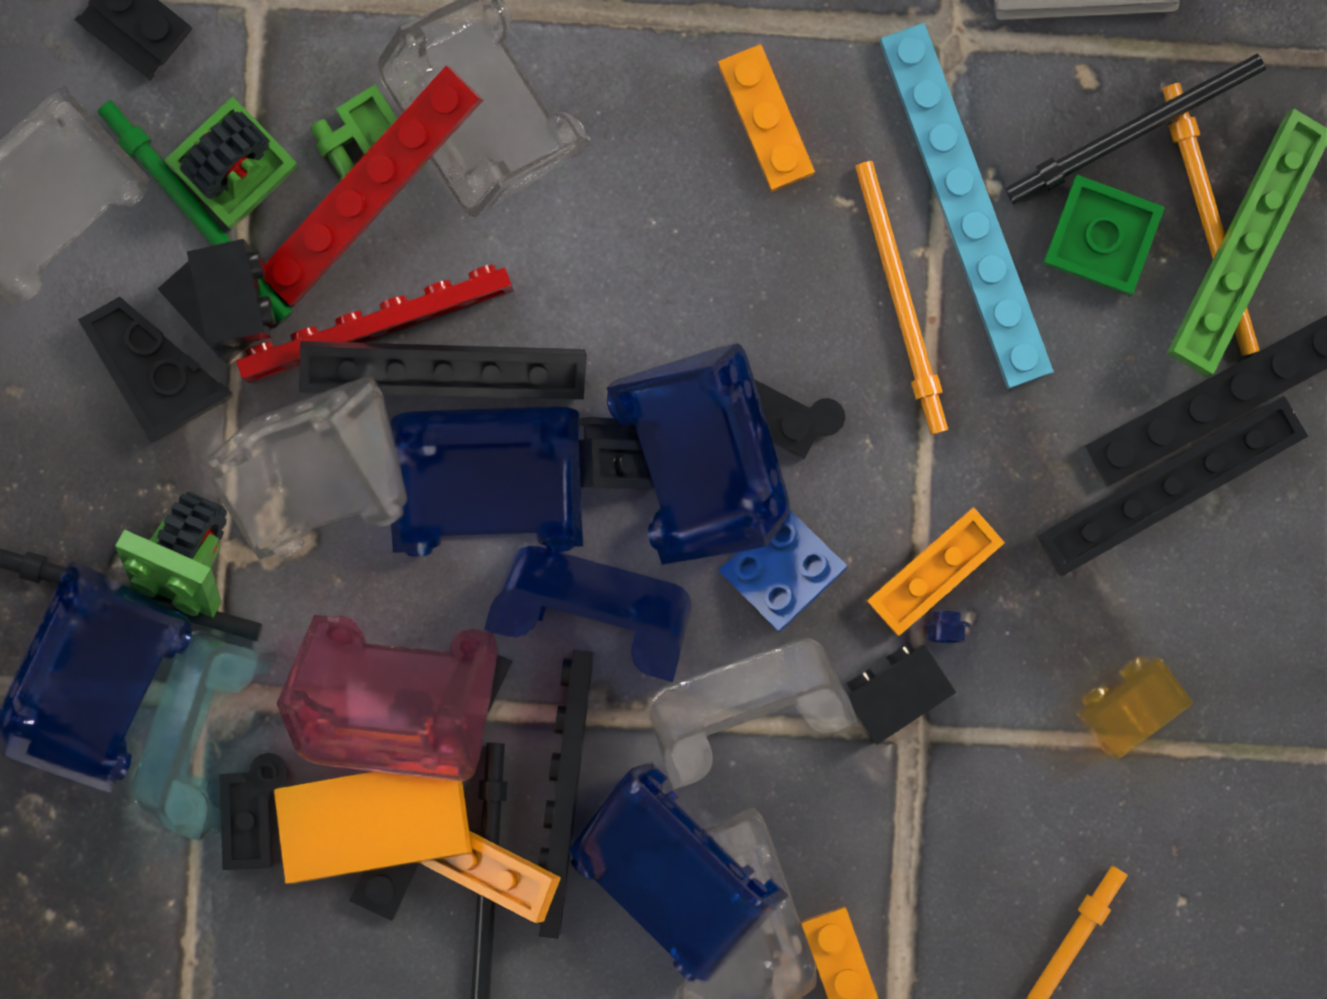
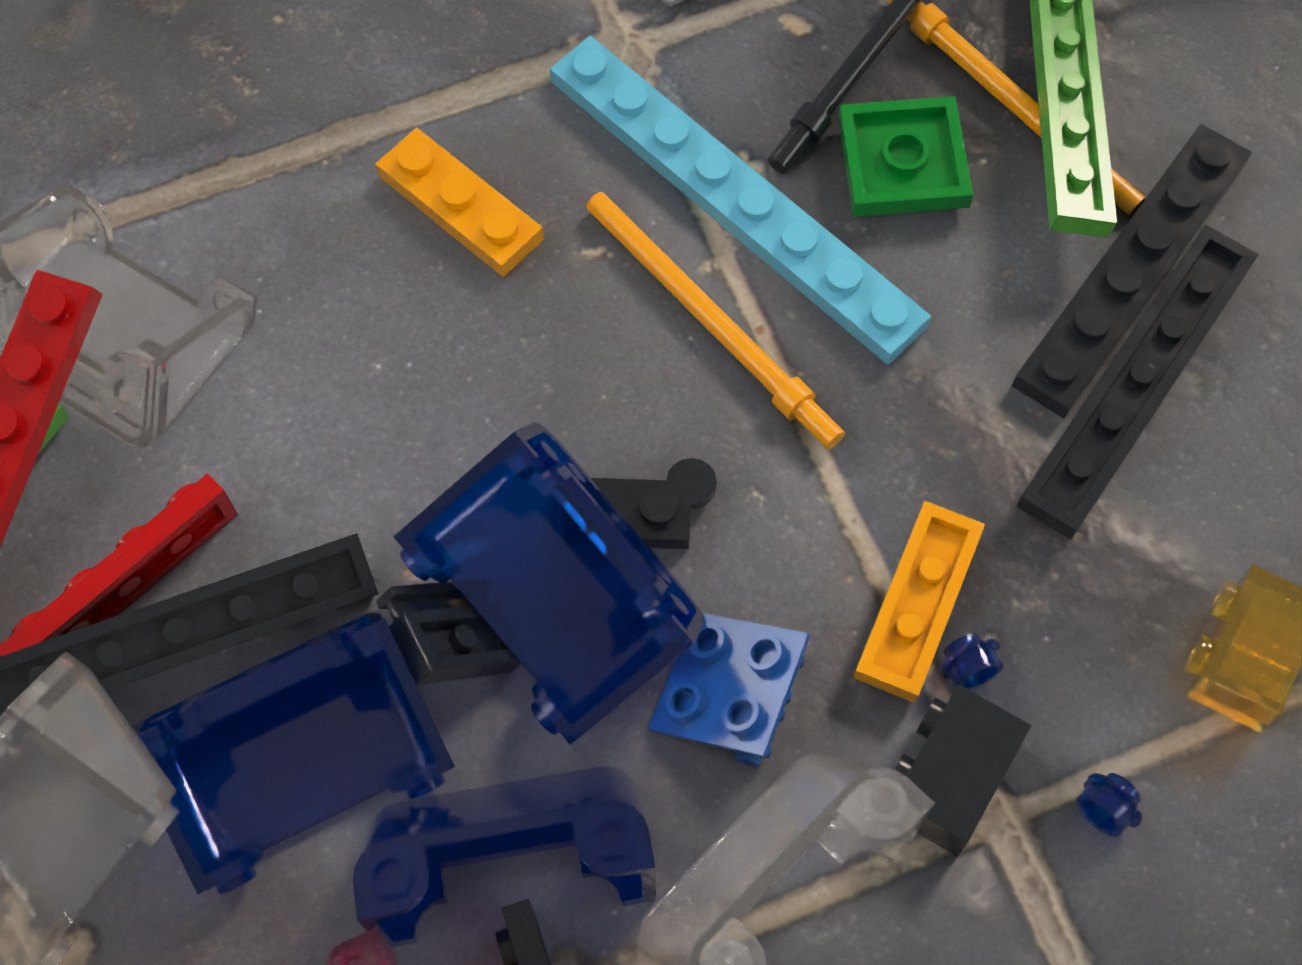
camera: 25 degrees left, 20 degrees down
none -> clear blue plate [1076,773,1143,837]

